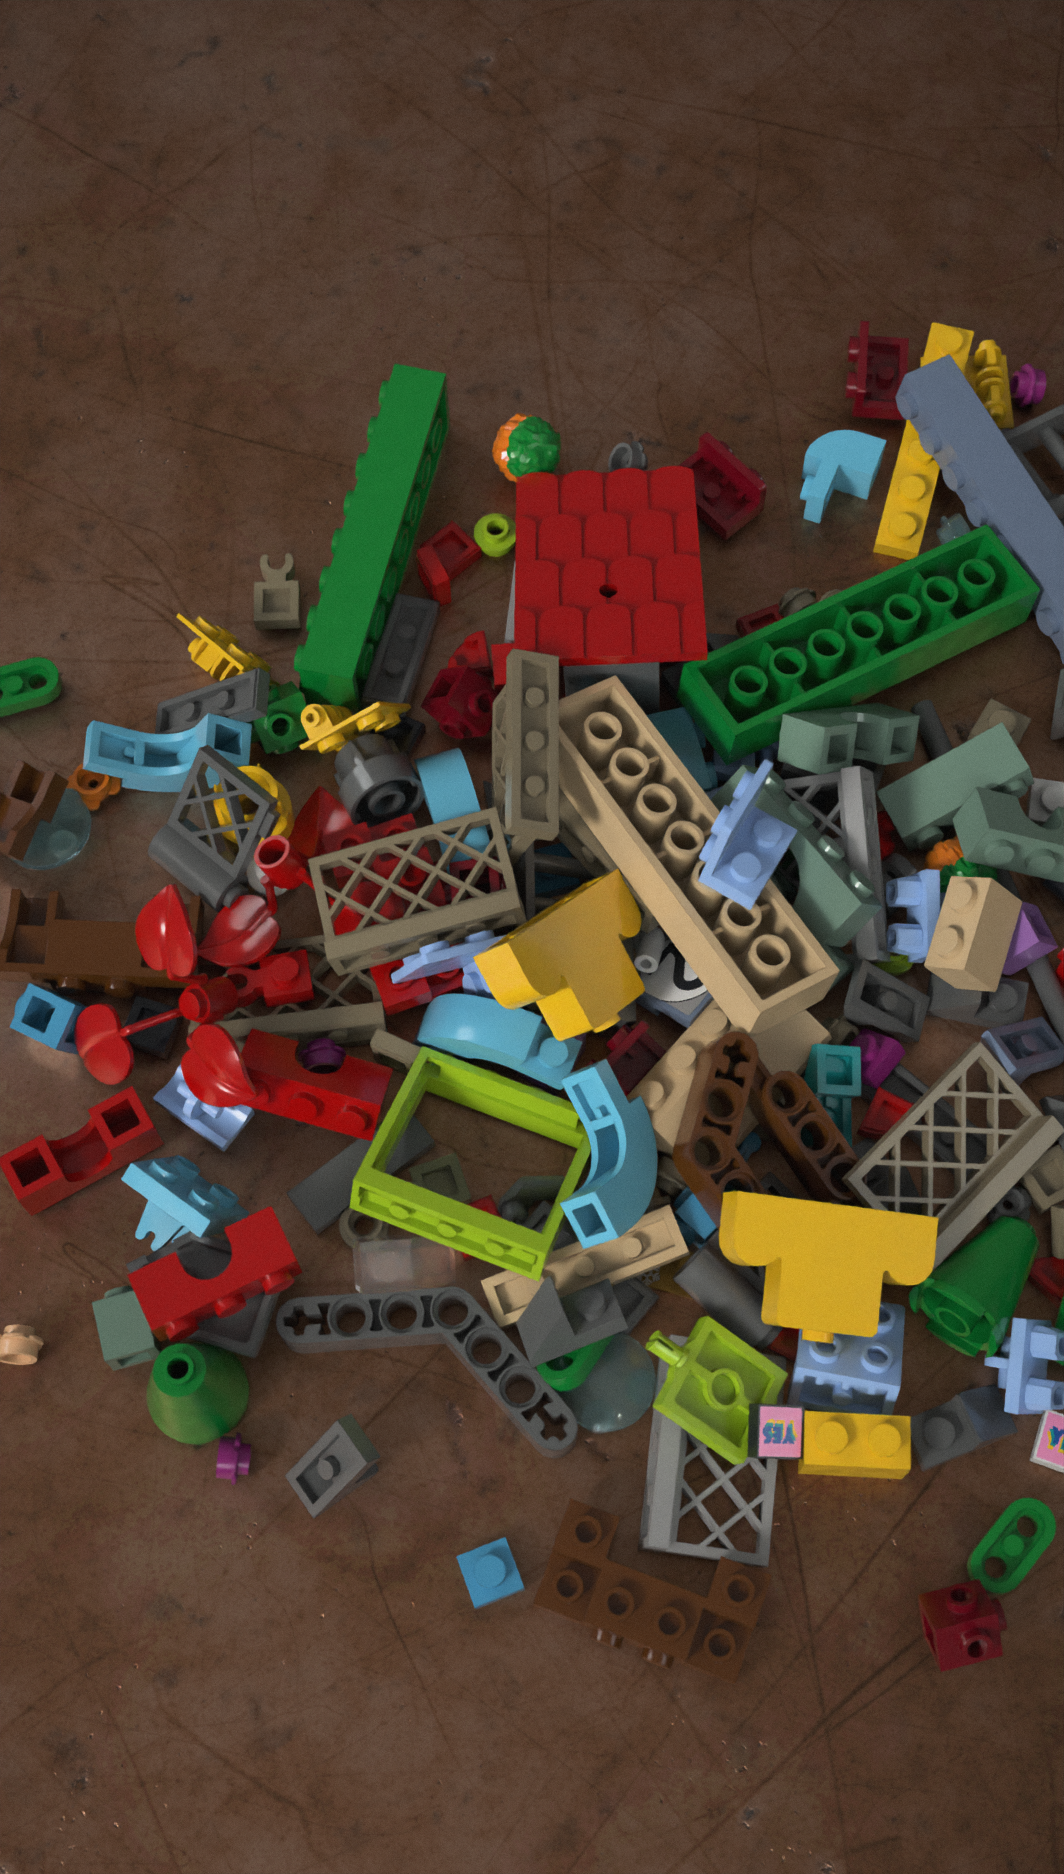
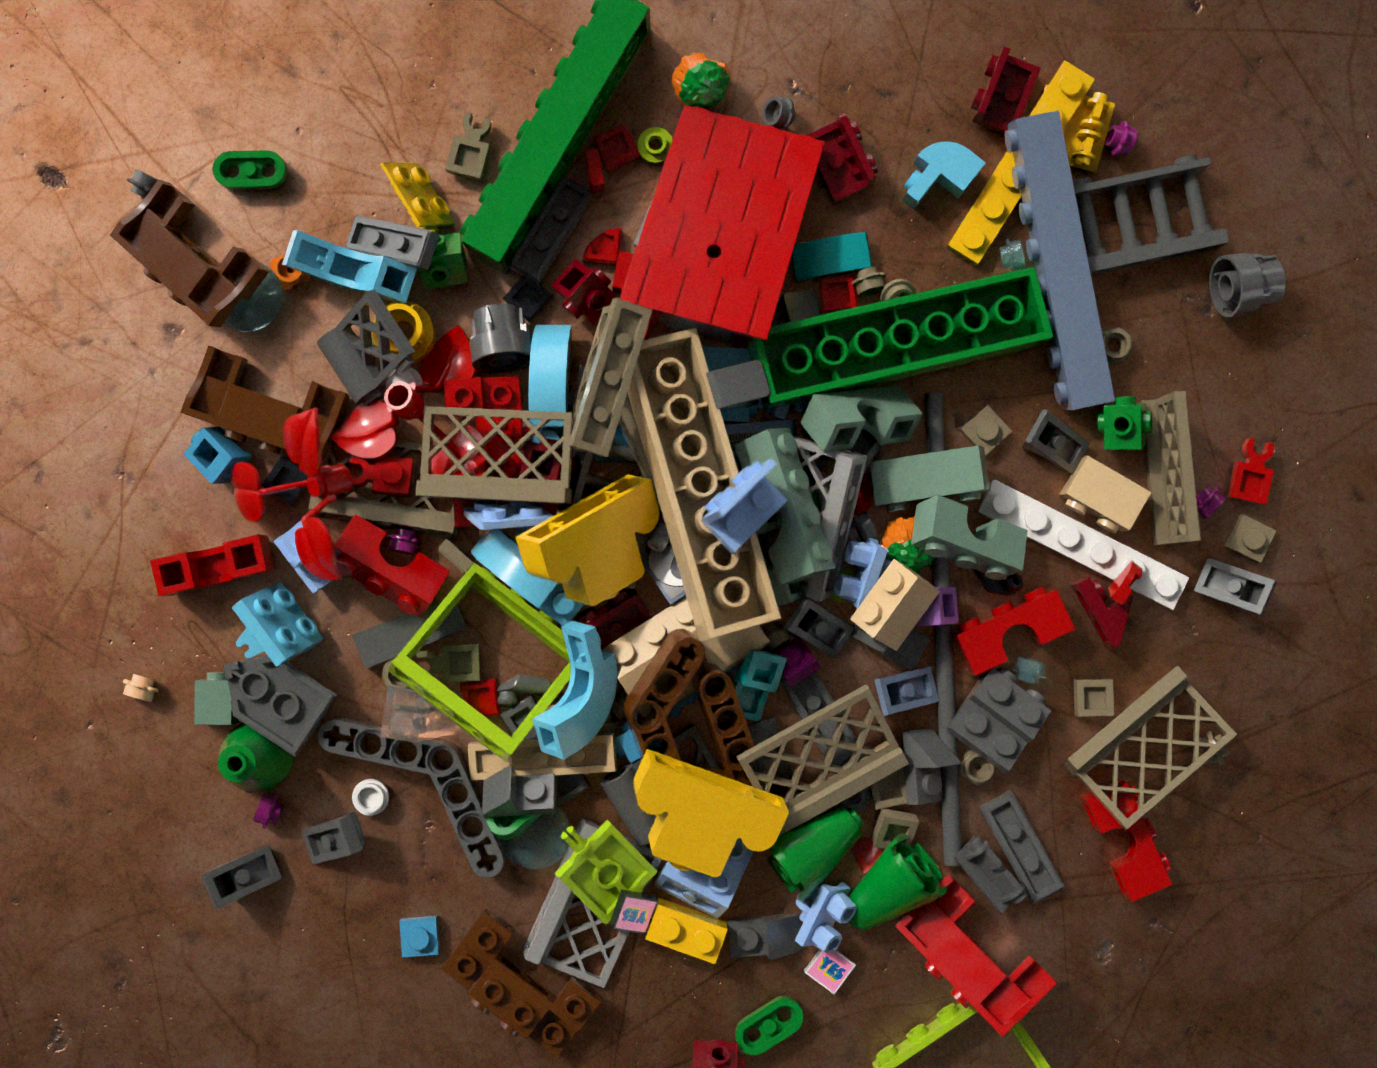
camera: 15 degrees right, 20 degrees up
red arch [127,1206,303,1342] -> none
yellow hinge [300,701,411,754] -> none
red tile [856,1087,914,1139] -> none
none -> dark grey slope [201,845,282,910]
none -> white plate [352,779,389,816]
none -> dark grey slope [706,360,770,409]
none -> teal slope [792,232,873,282]

